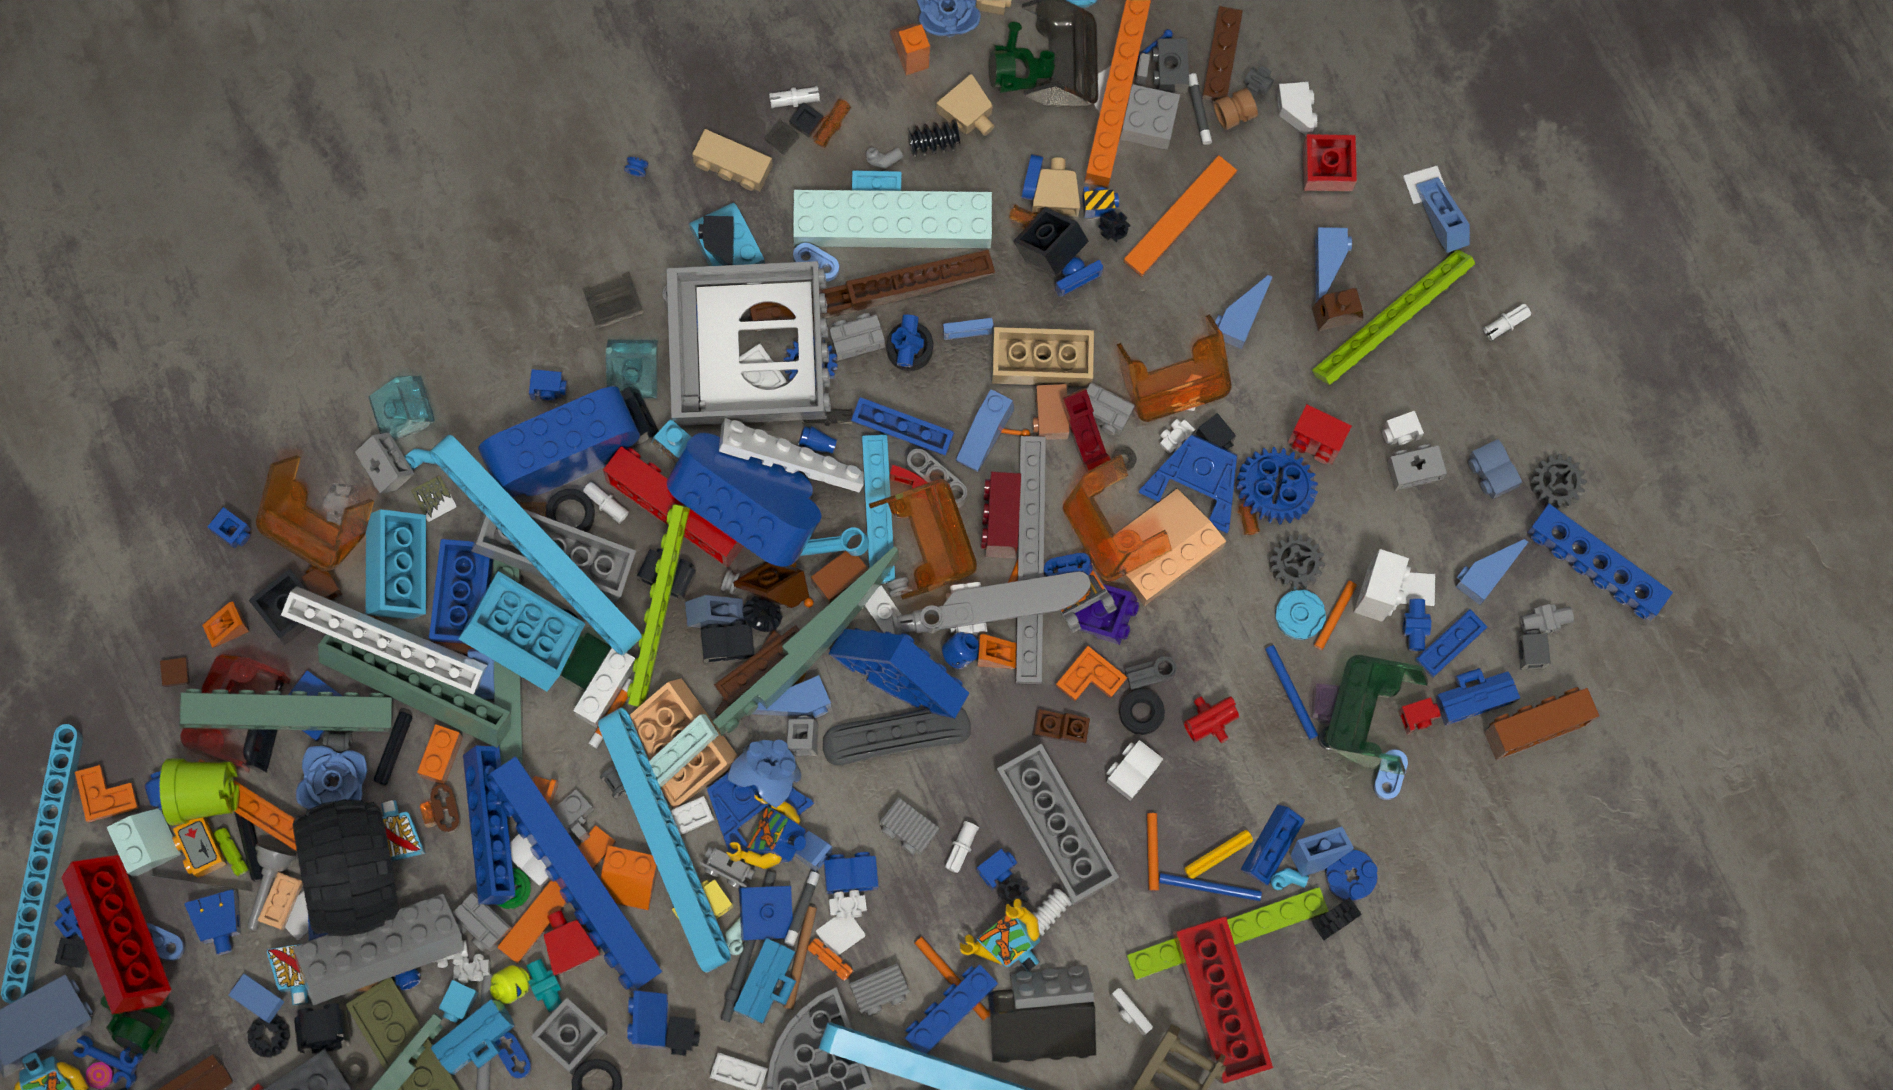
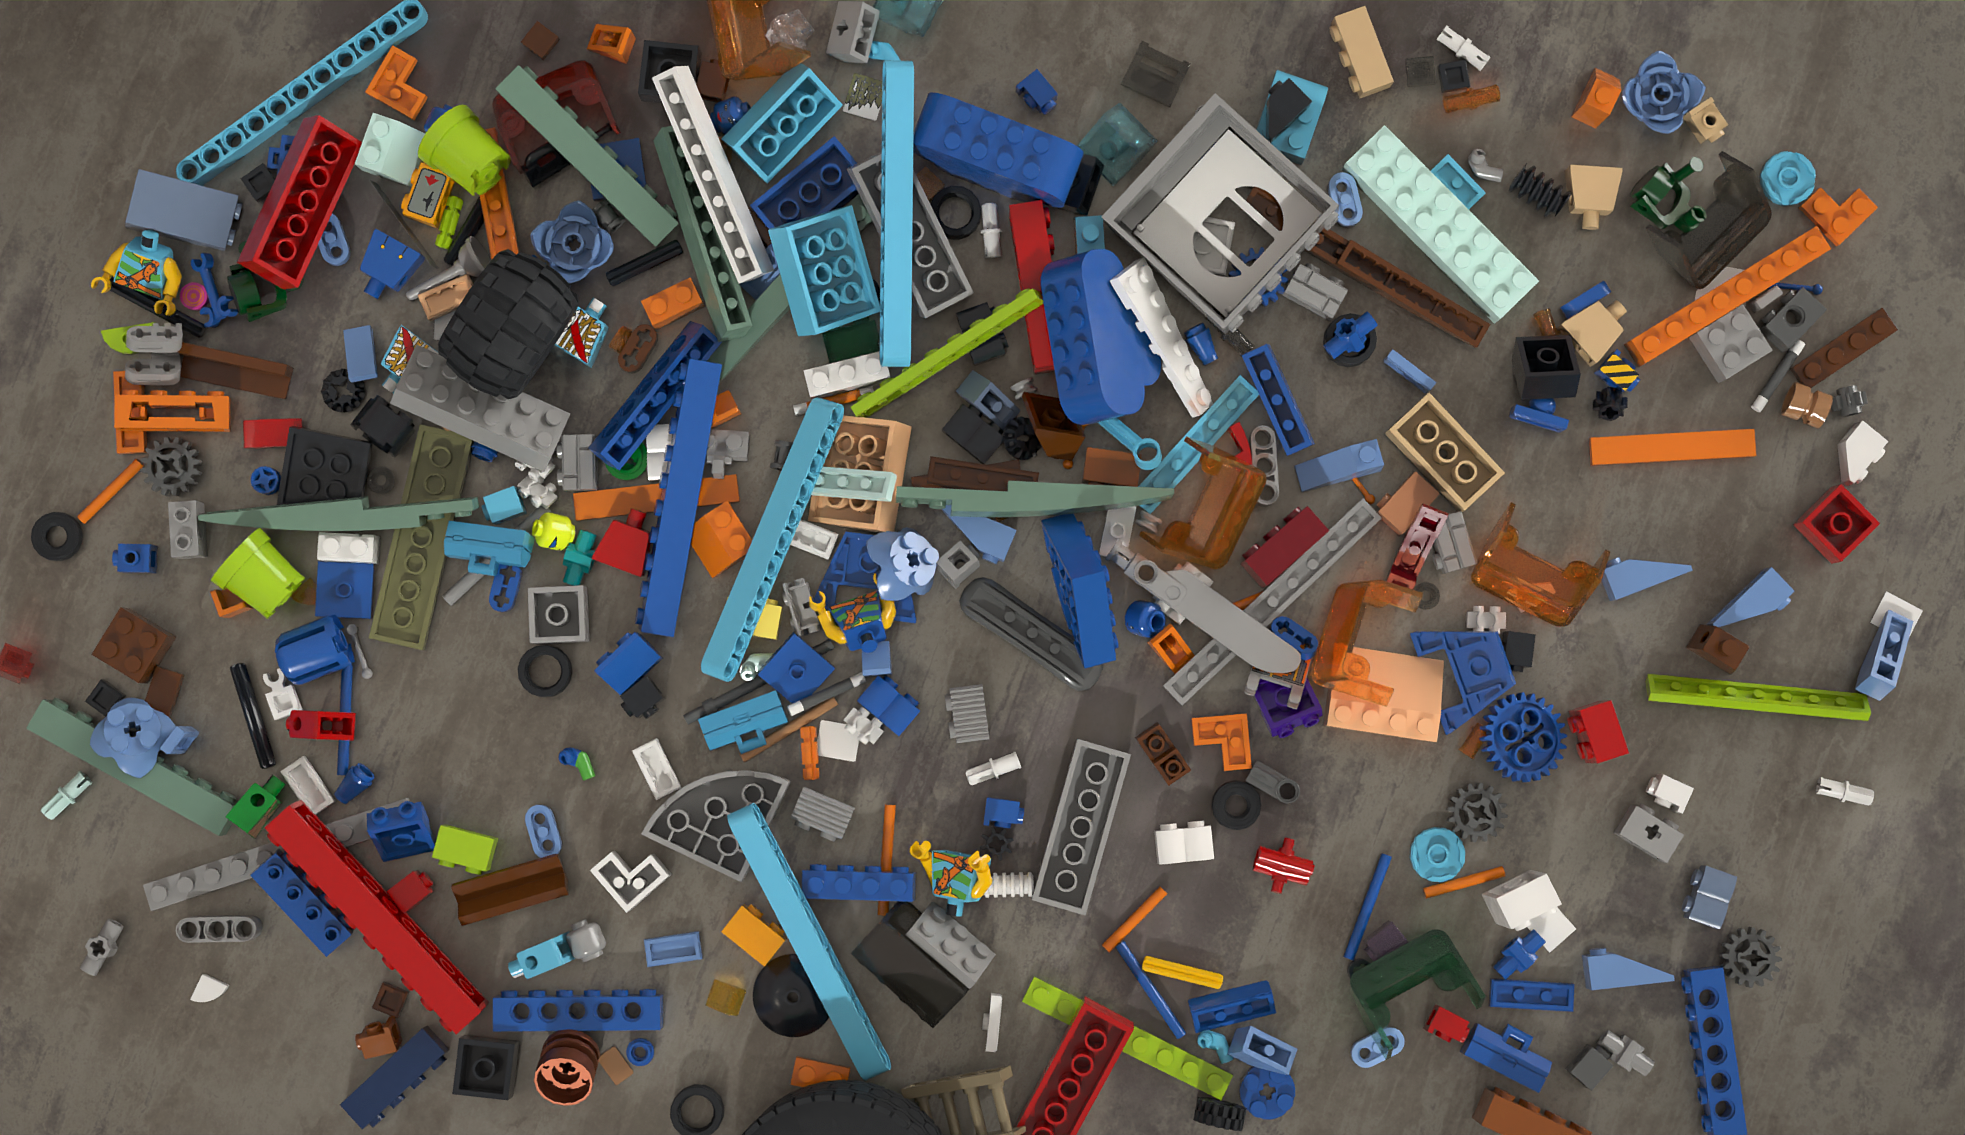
camera: 50 degrees right, 10 degrees up
none -> blue head [710,96,751,135]

